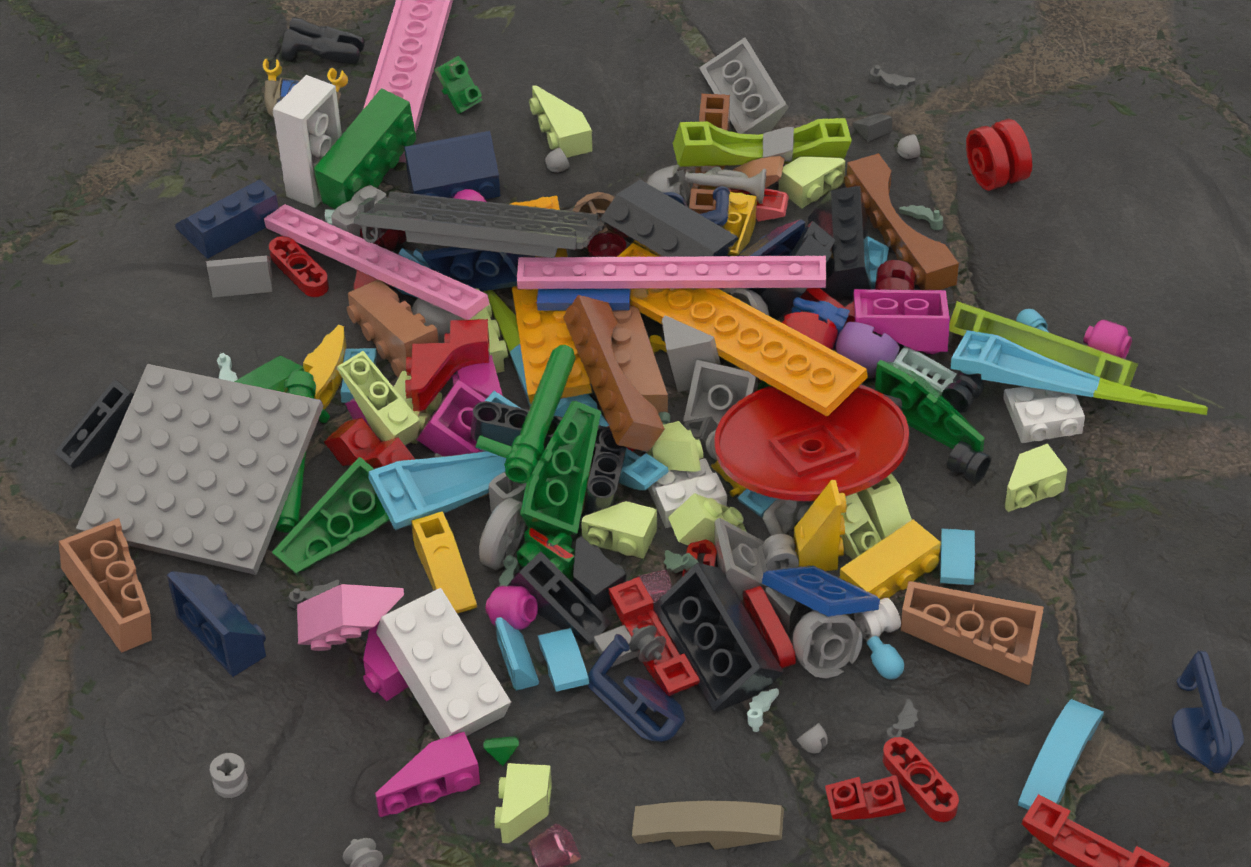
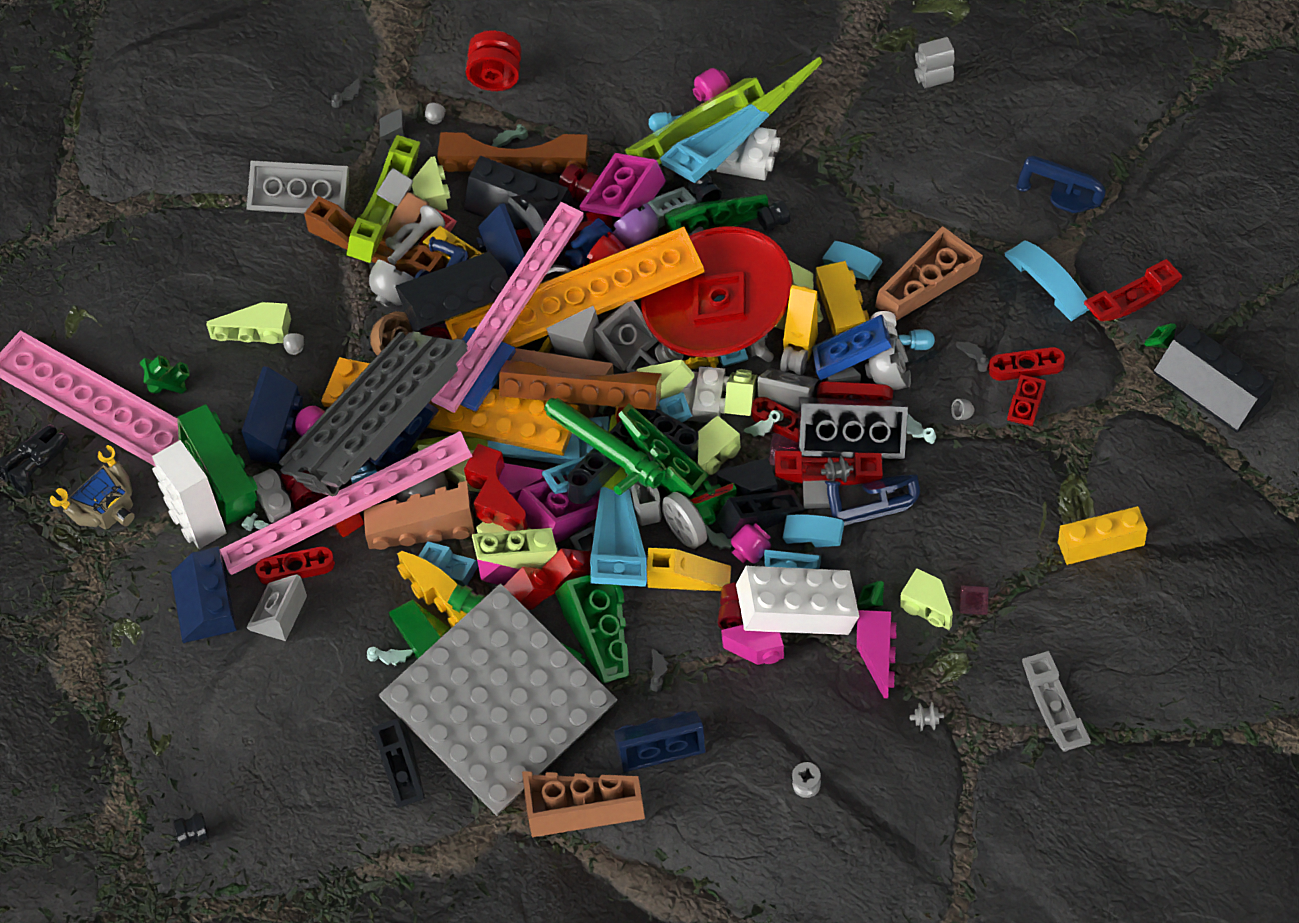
camera: 60 degrees left, 10 degrees up
bright pink slope [297,584,404,651] -> none
dark tan slope [632,801,784,850] -> none
yellowish green slope [1005,444,1067,512] -> none

